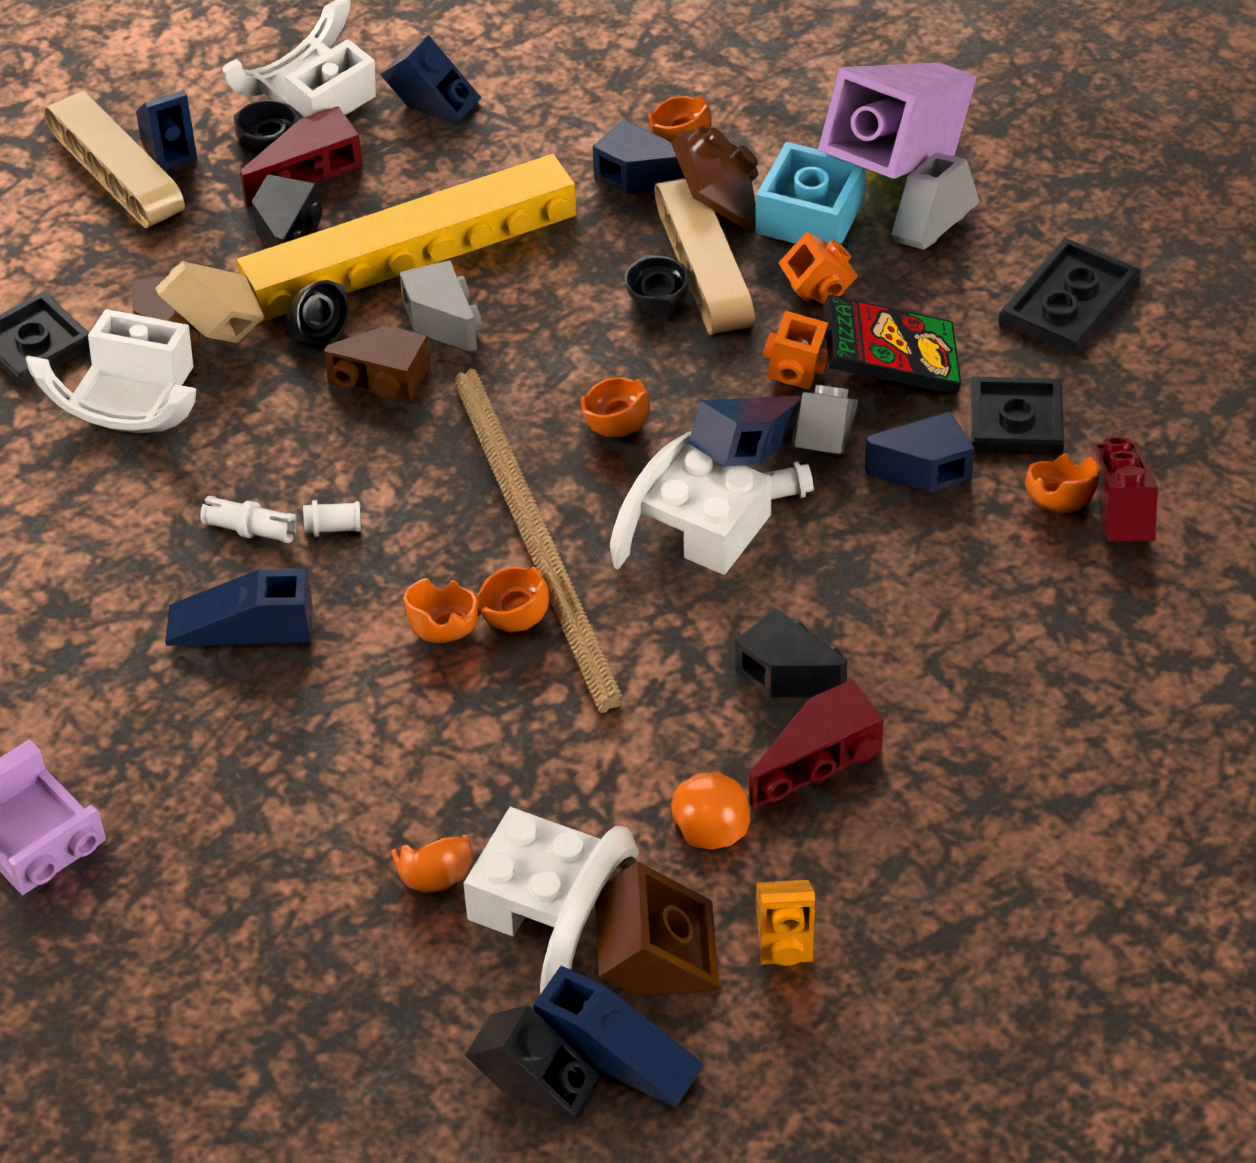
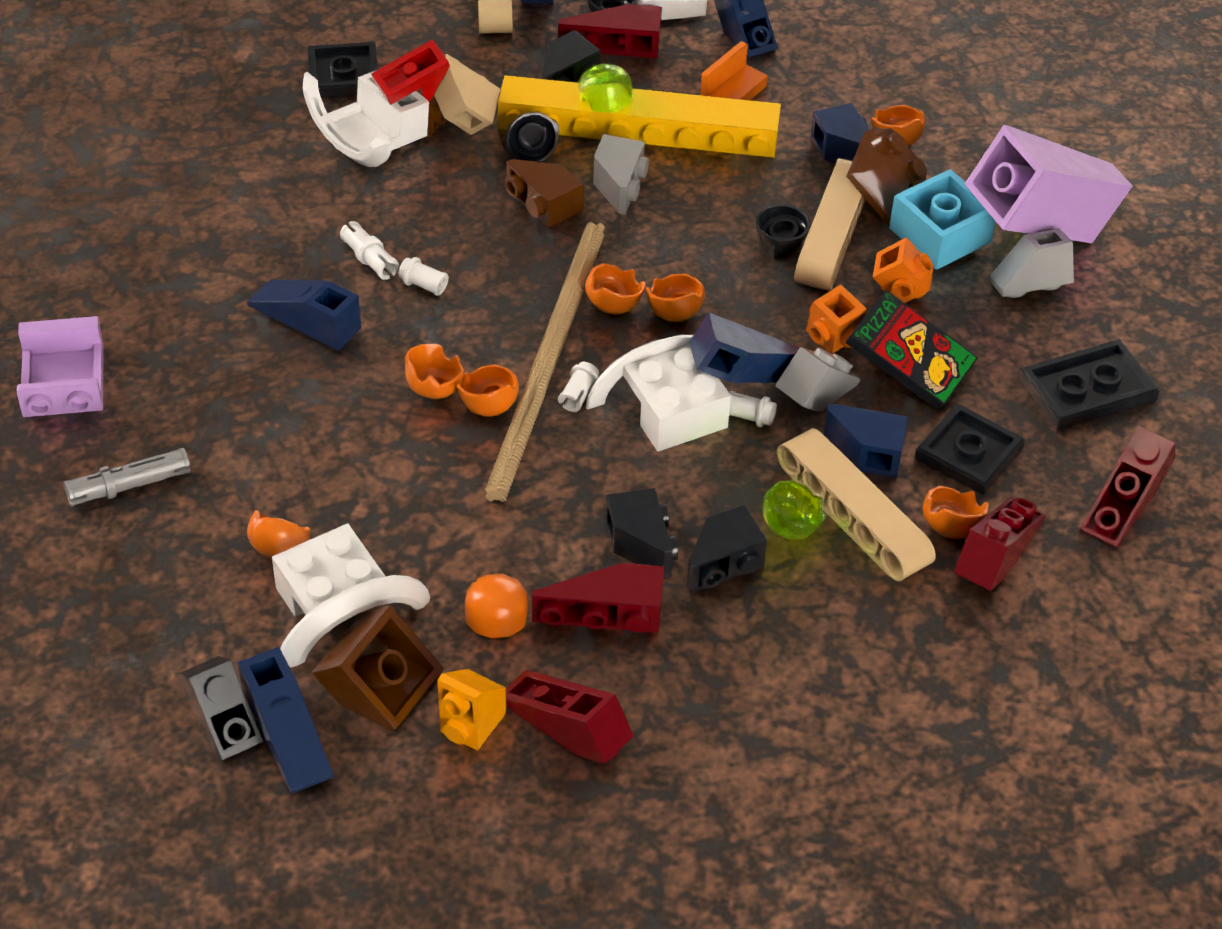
camera: 30 degrees right, 0 degrees up
none -> light grey pin [63,448,191,507]
none -> red slope [371,39,450,105]
none -> dark red slope [506,669,634,764]
none -> white pin [558,362,599,412]
none -> clear neon green hair [578,63,633,113]
none -> orange hair [585,263,646,315]
none -> black slope [687,505,767,593]
none -> orange panel [700,41,768,101]
none -> clear neon green hair [762,480,827,540]
none -> tan beam [777,428,936,582]
none -> dark red slope [1080,426,1175,548]

